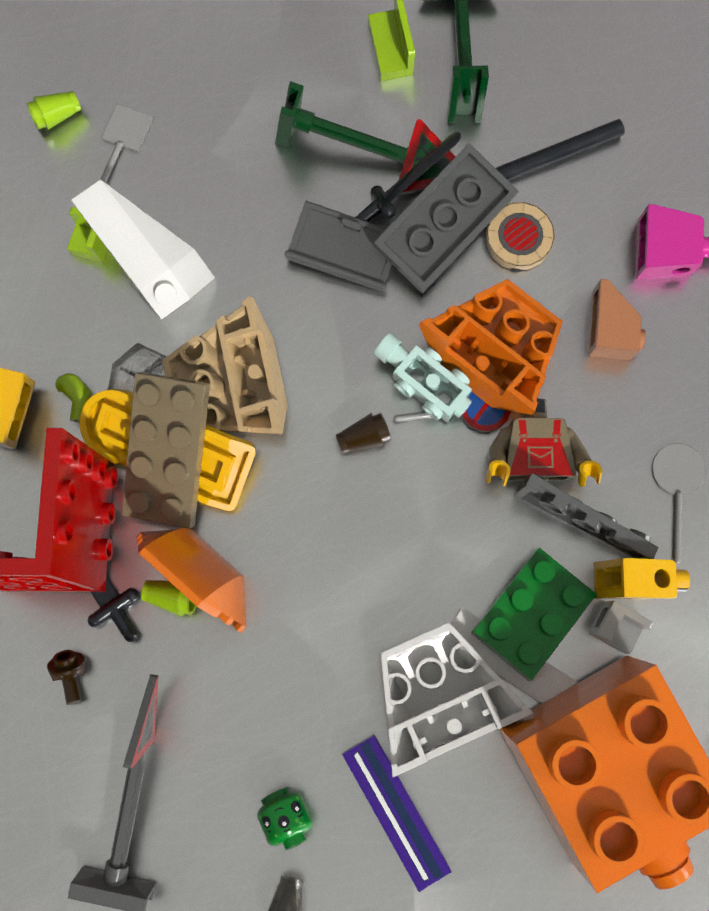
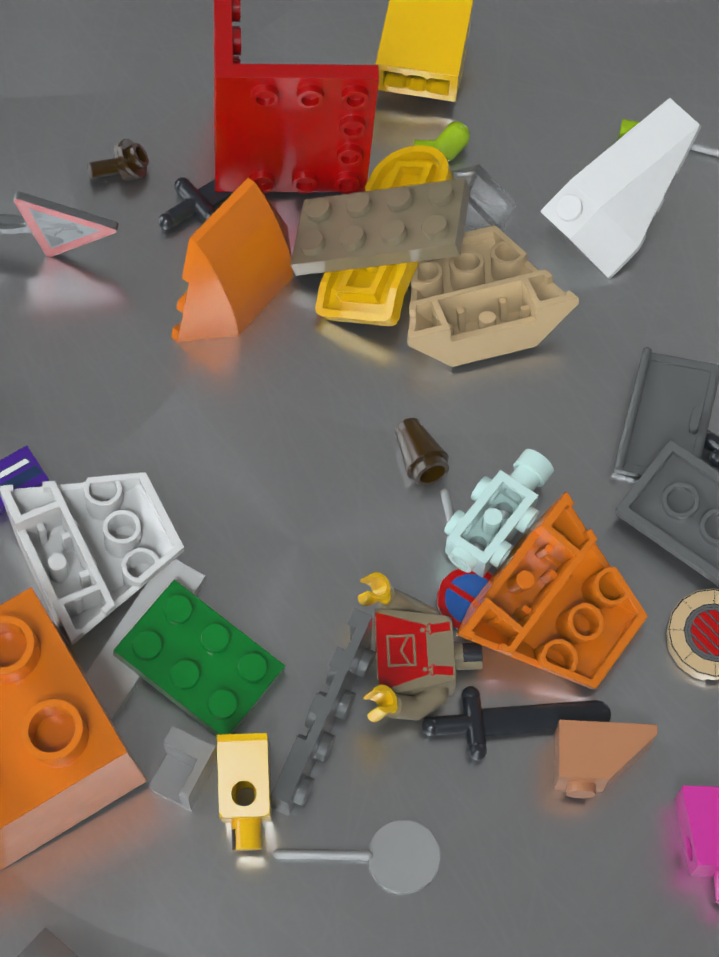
camera: 85 degrees right, 15 degrees down
none -> black sword [422,686,611,761]

